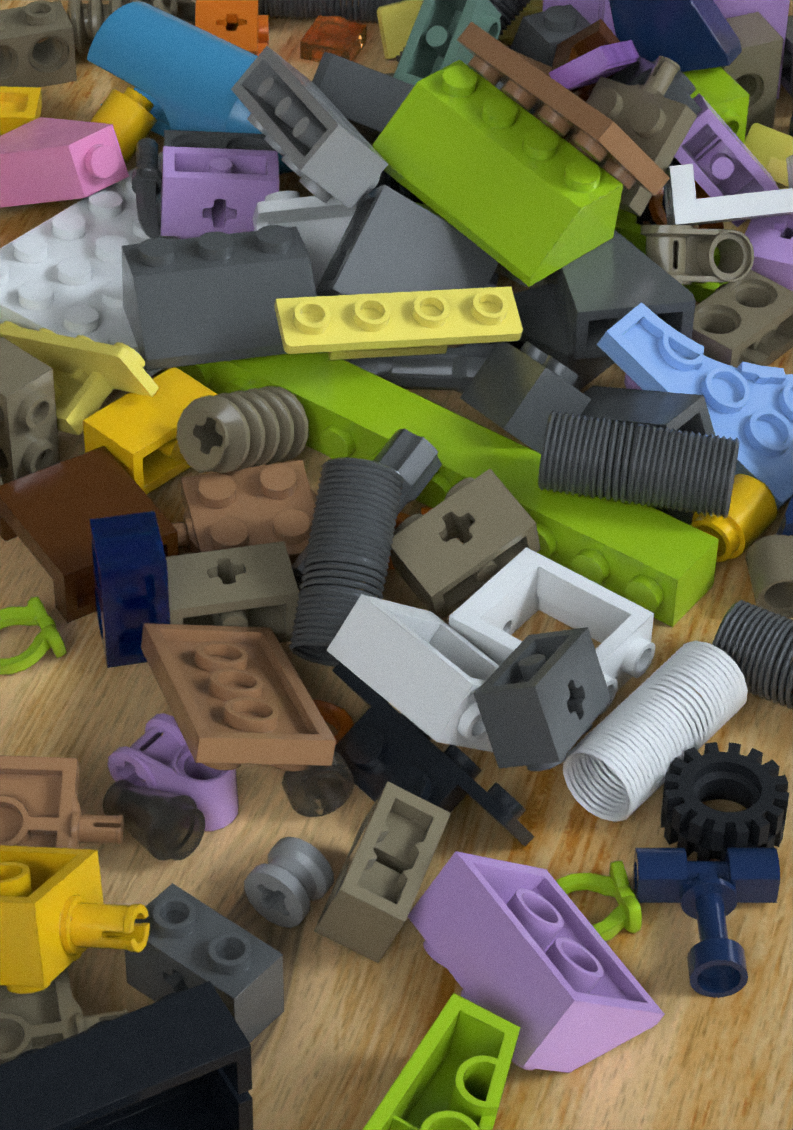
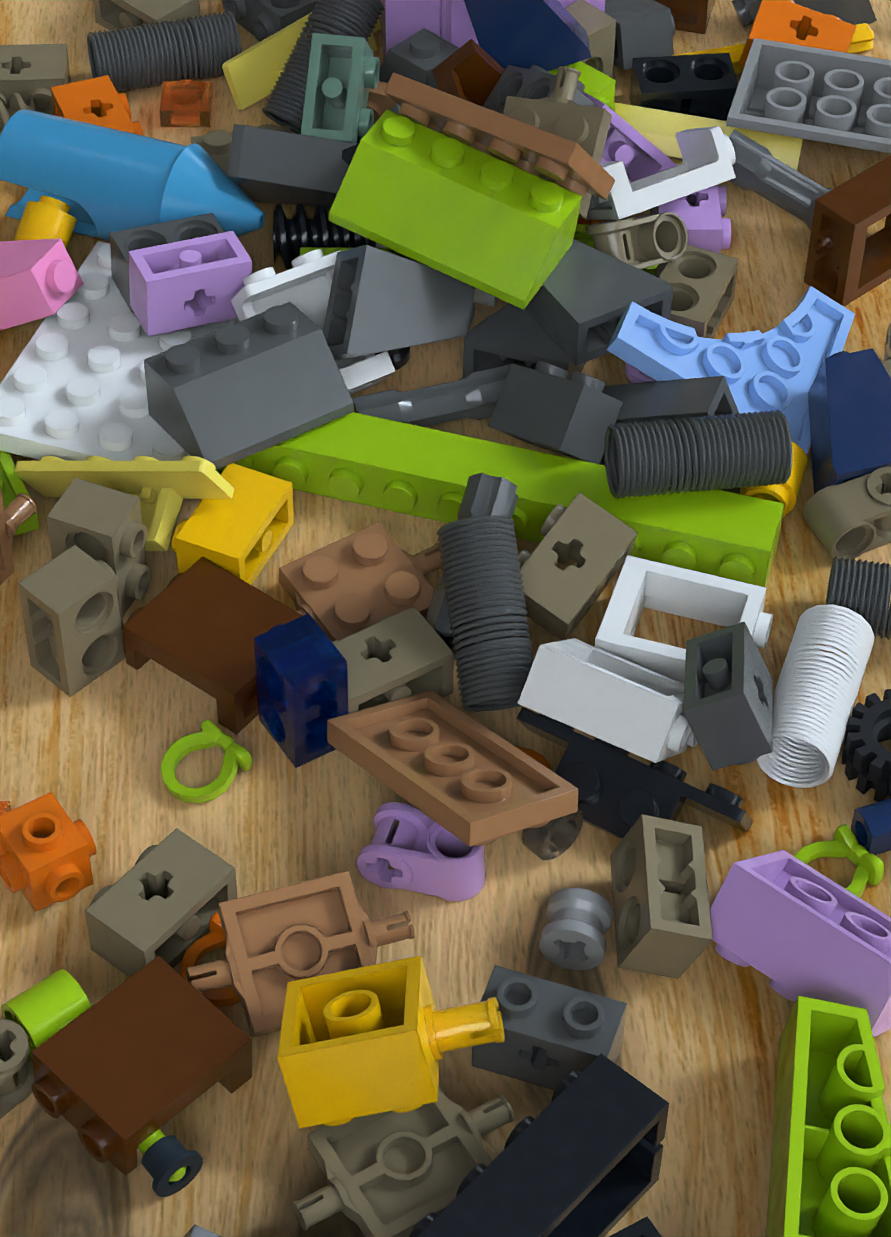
camera: 20 degrees left, 5 degrees up
clear smoke cone [103,779,205,860] -> none
dark grey piece [132,138,162,238] -> none
dark tan piece [177,386,308,473] -> none
light grey brick [231,46,388,209] -> none
light yellow bracket [274,286,523,360] -> none
medium lavender tile [549,40,639,90] -> none

